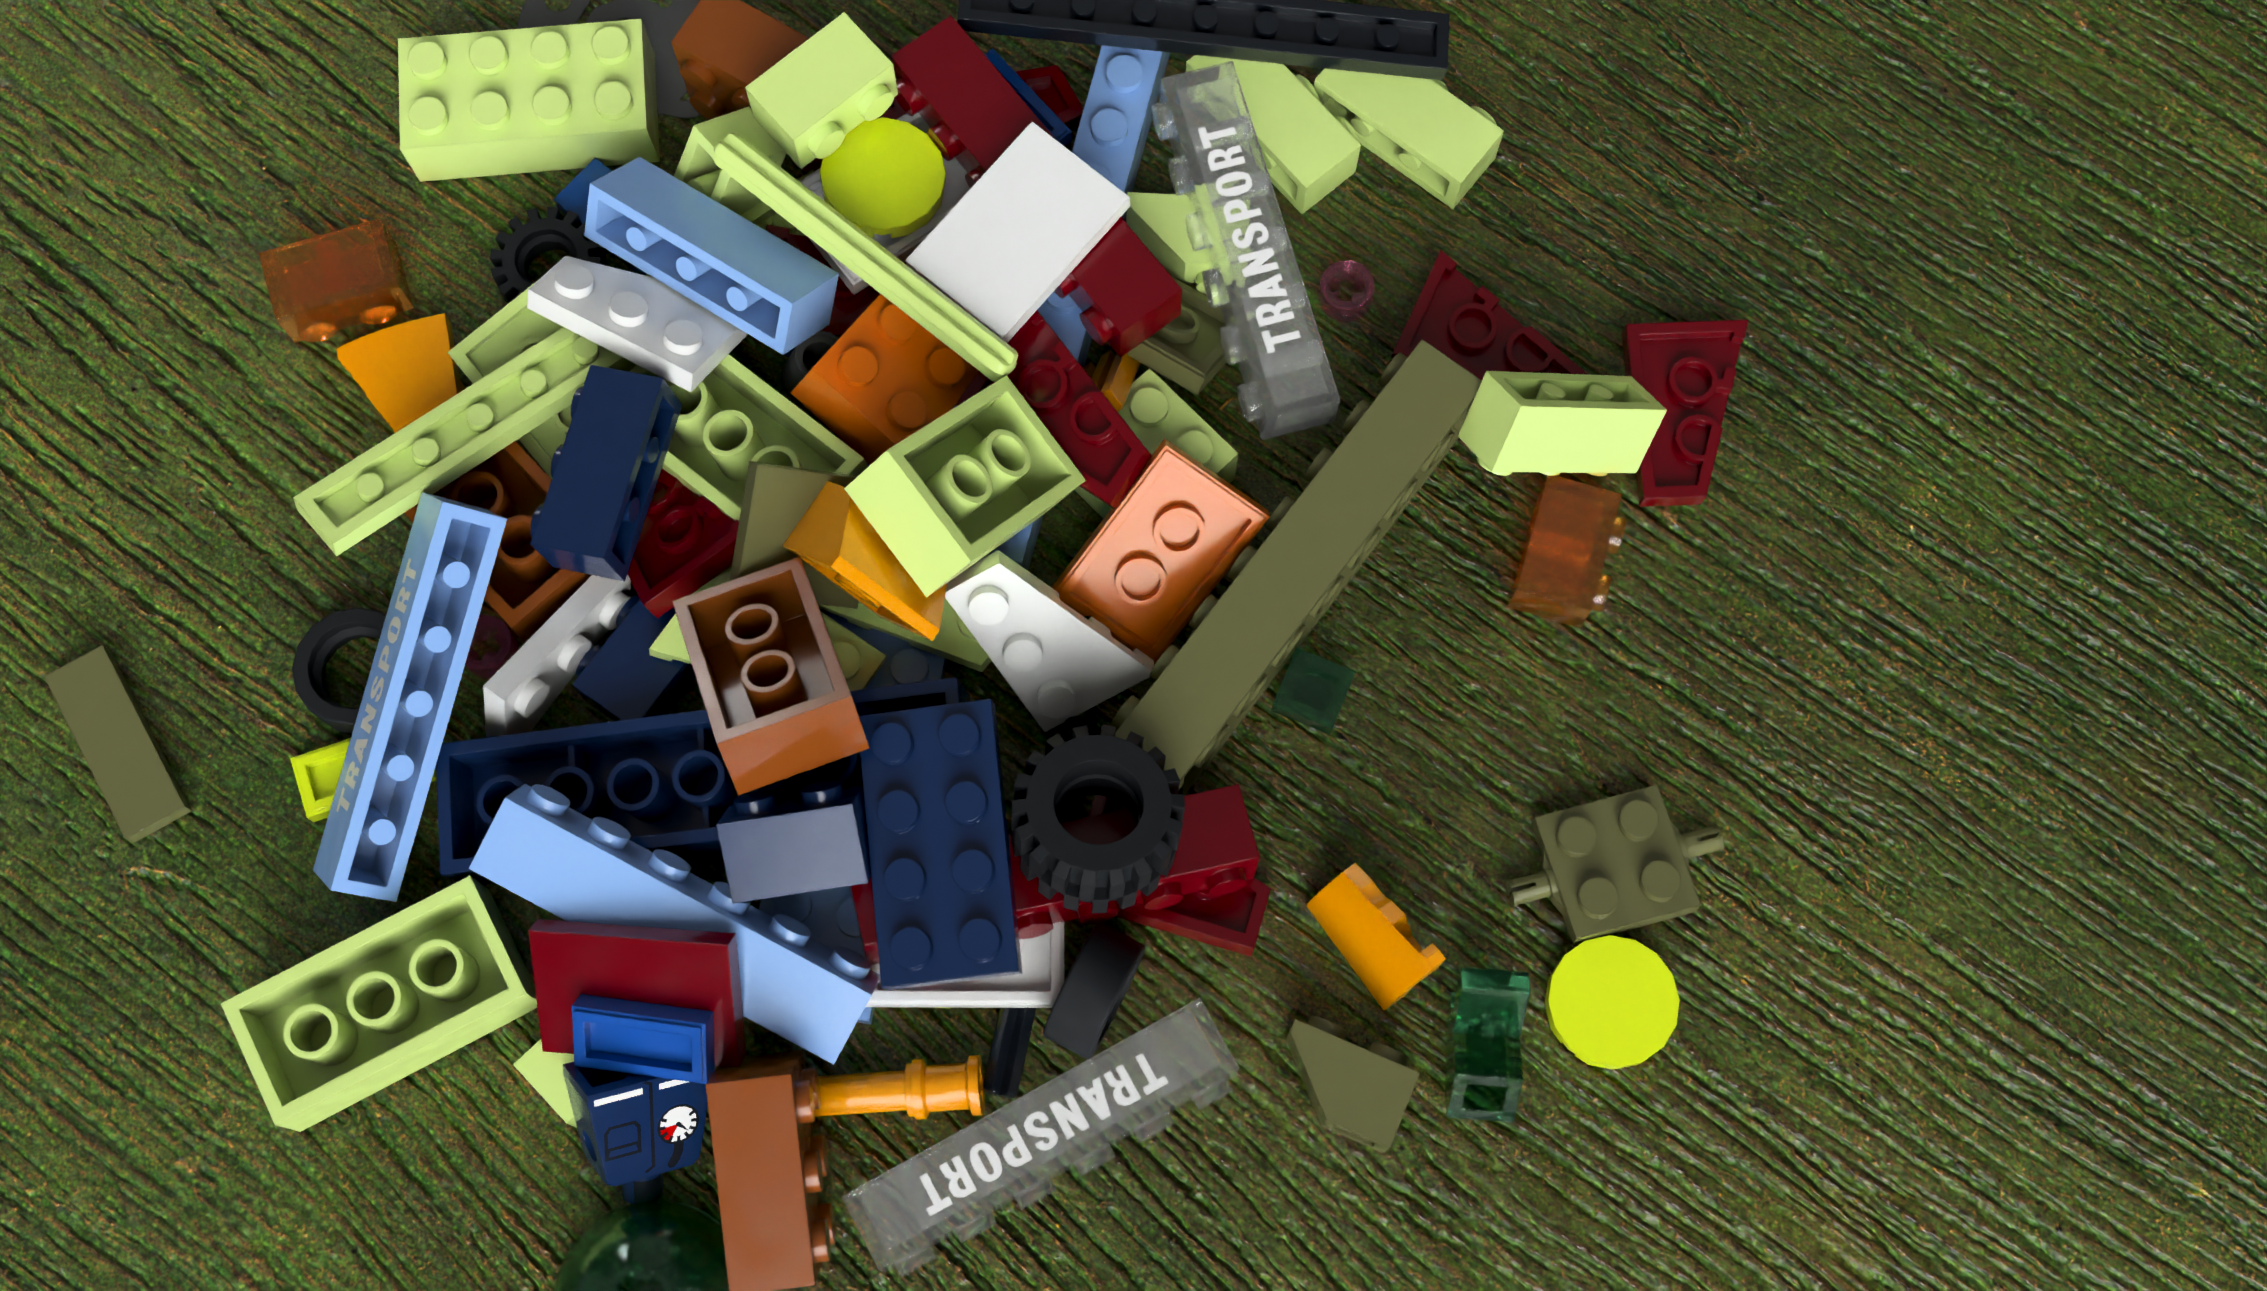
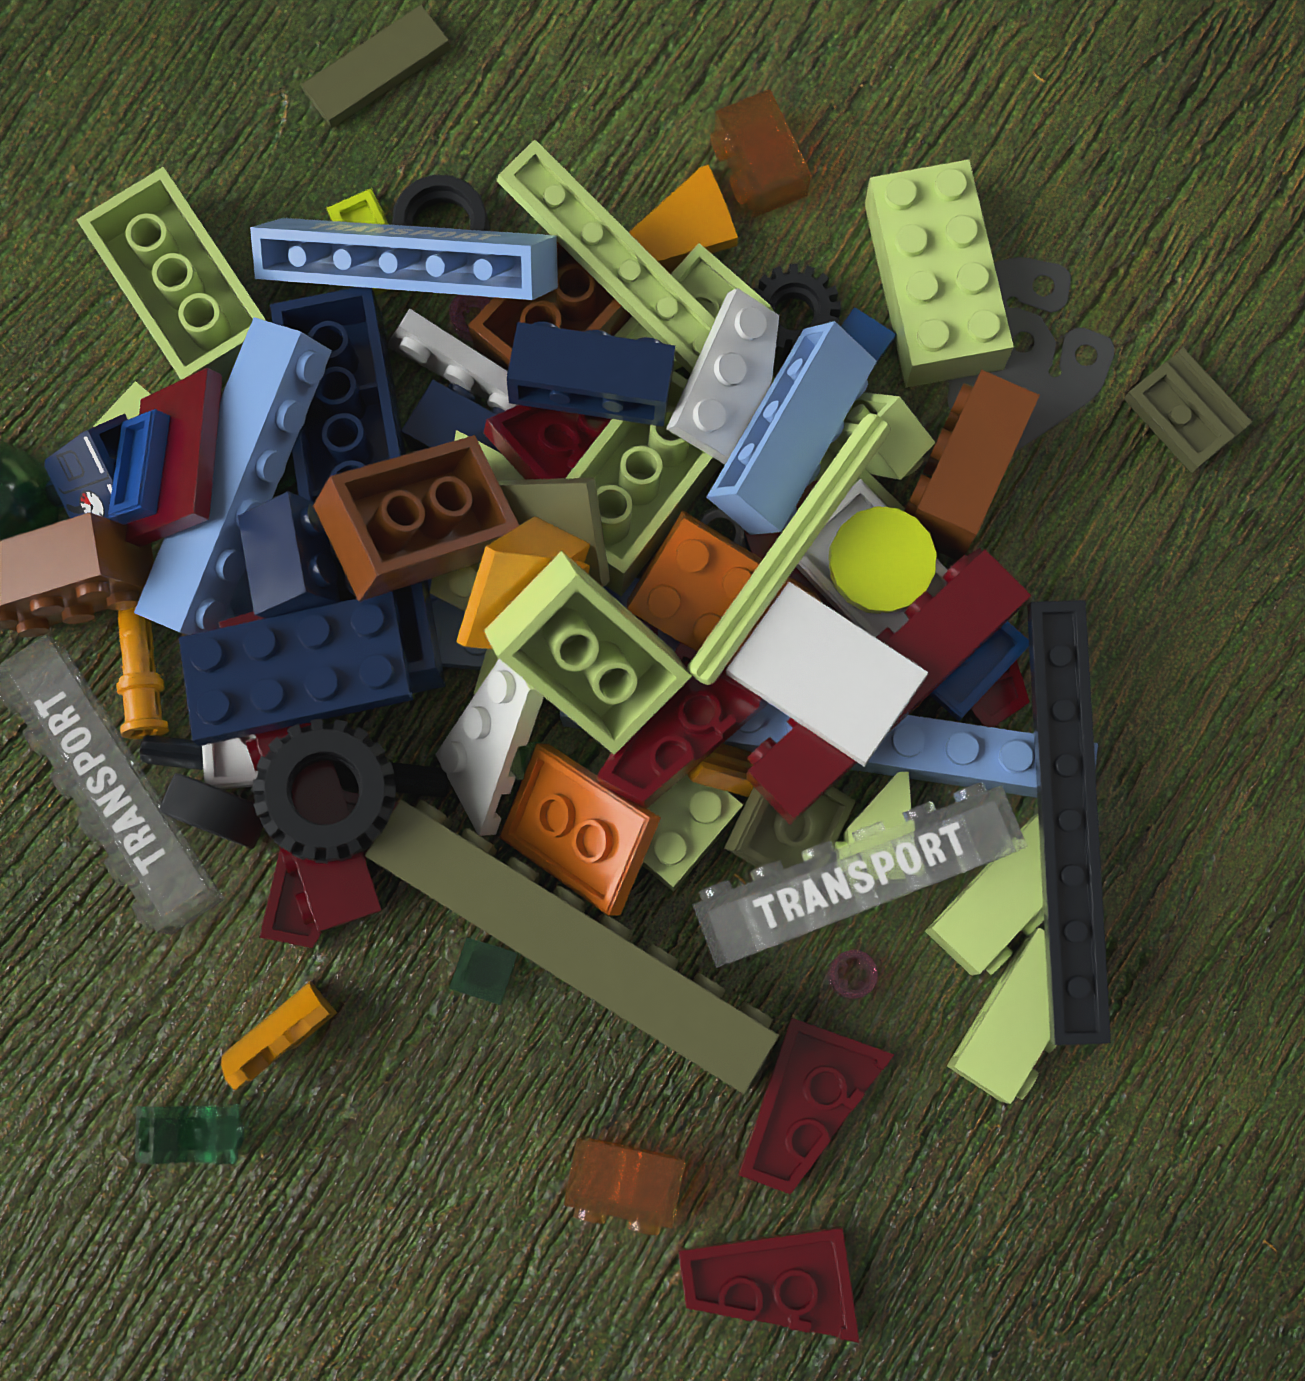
camera: 90 degrees right, 5 degrees up
yellowish green brick [745,12,898,169] -> none
olive slope [1286,1016,1420,1153] -> none
yellowish green brick [1458,371,1667,476] -> none
olive plate [1505,785,1724,945] -> none
neon yellow tile [1544,935,1680,1070] -> none

